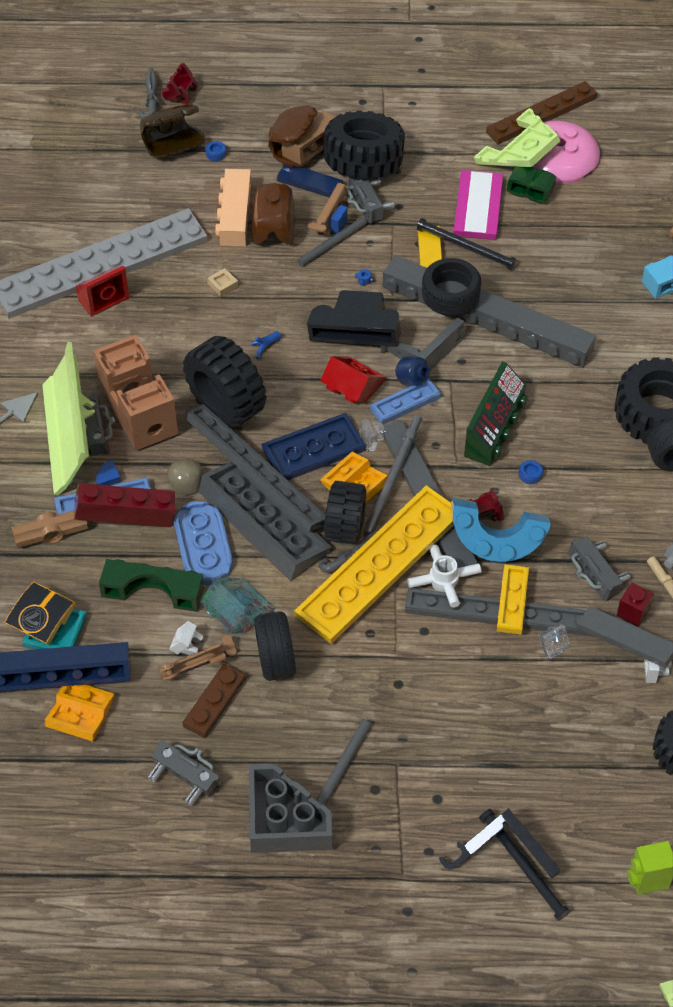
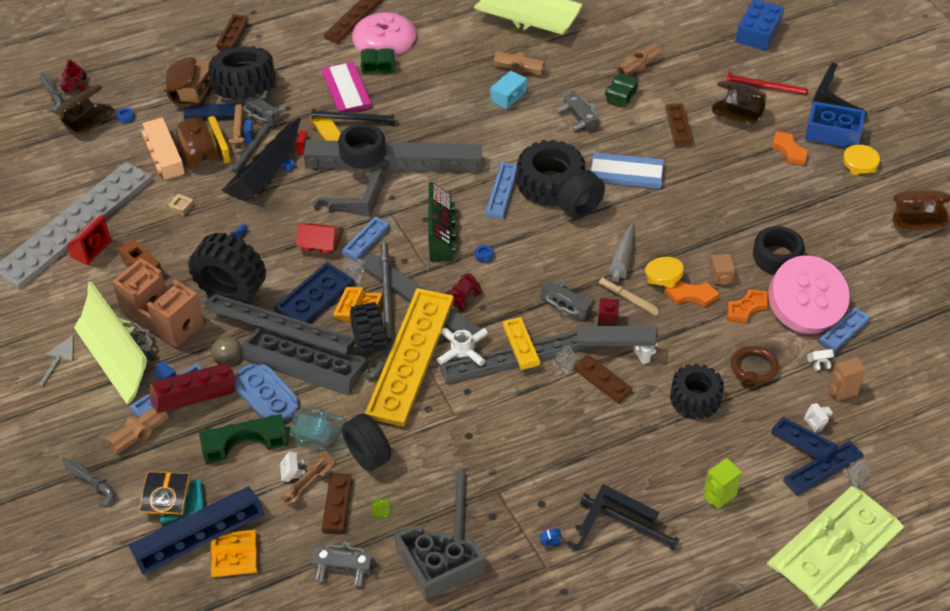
camera: 25 degrees left, 5 degrees down
black brick [307,290,401,347] -> none
dark blue head [395,356,430,387] -> none
dark azure brick [451,498,551,562] -> none
yellowish green wing [473,108,560,167] -> none
none -> dark orange brick [118,239,163,275]
none -> yellow tile [208,116,231,163]
none -> reddish brown plate [216,14,249,51]
none -> black wedge [222,117,301,201]
none -> red tile [296,130,308,155]
none -> clear neon green piece [371,499,390,517]
none -> medium blue tile [485,162,517,219]
none -> blue tile [539,528,563,546]
none -> reddish brown plate [574,354,633,404]

